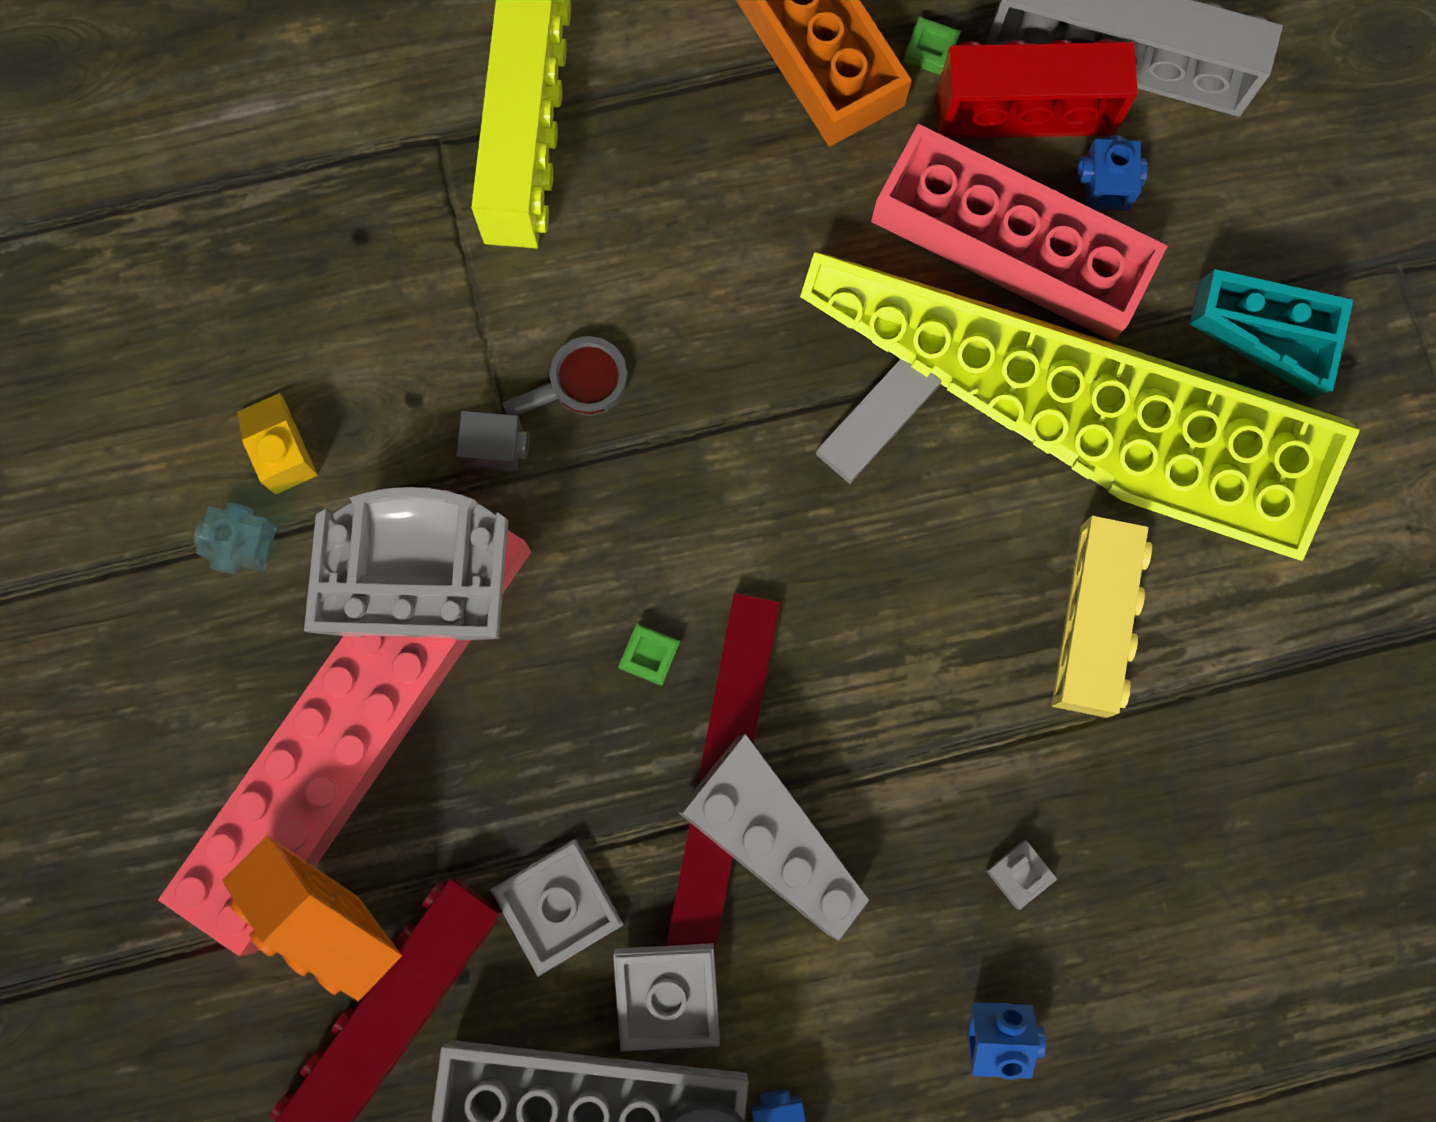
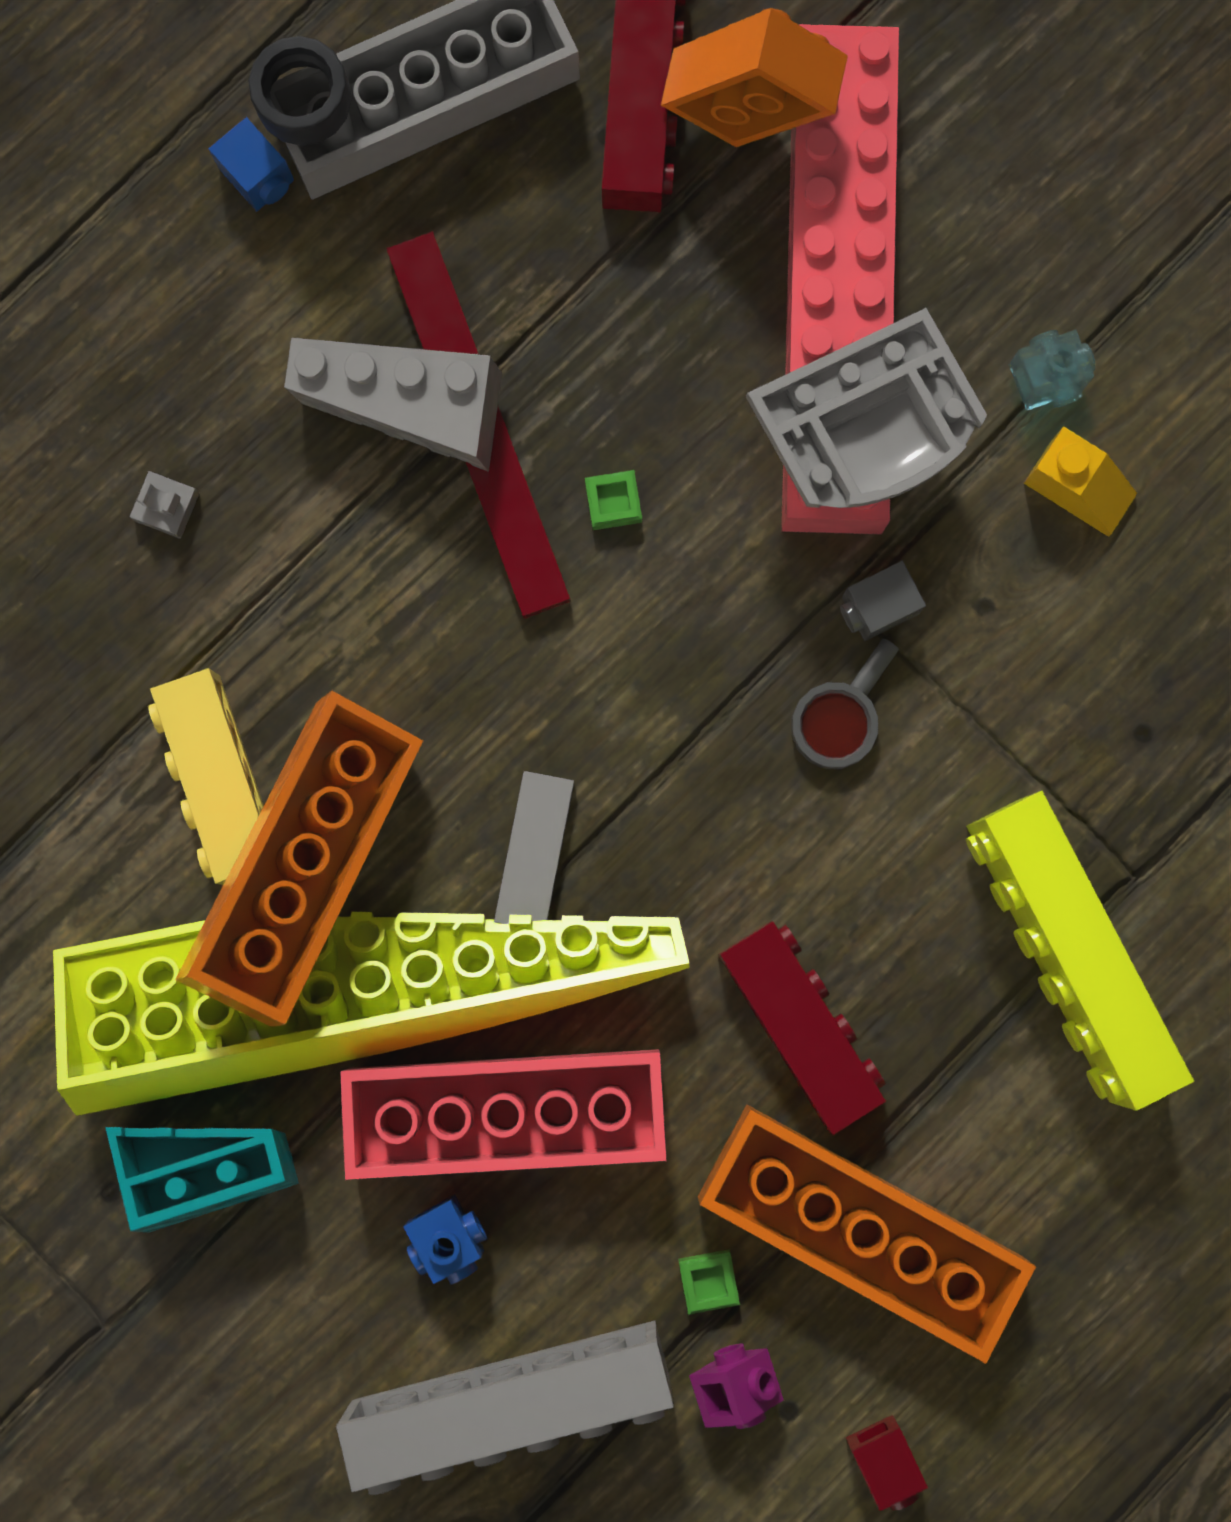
camera: 155 degrees right, 5 degrees up
light grey tile [490,839,624,976] -> none
light grey tile [613,943,720,1051] -> none
red brick [936,39,1138,139] -> none
blue brick [967,1002,1046,1079] -> none
none -> orange brick [175,691,423,1027]
none -> dark red brick [717,921,886,1135]

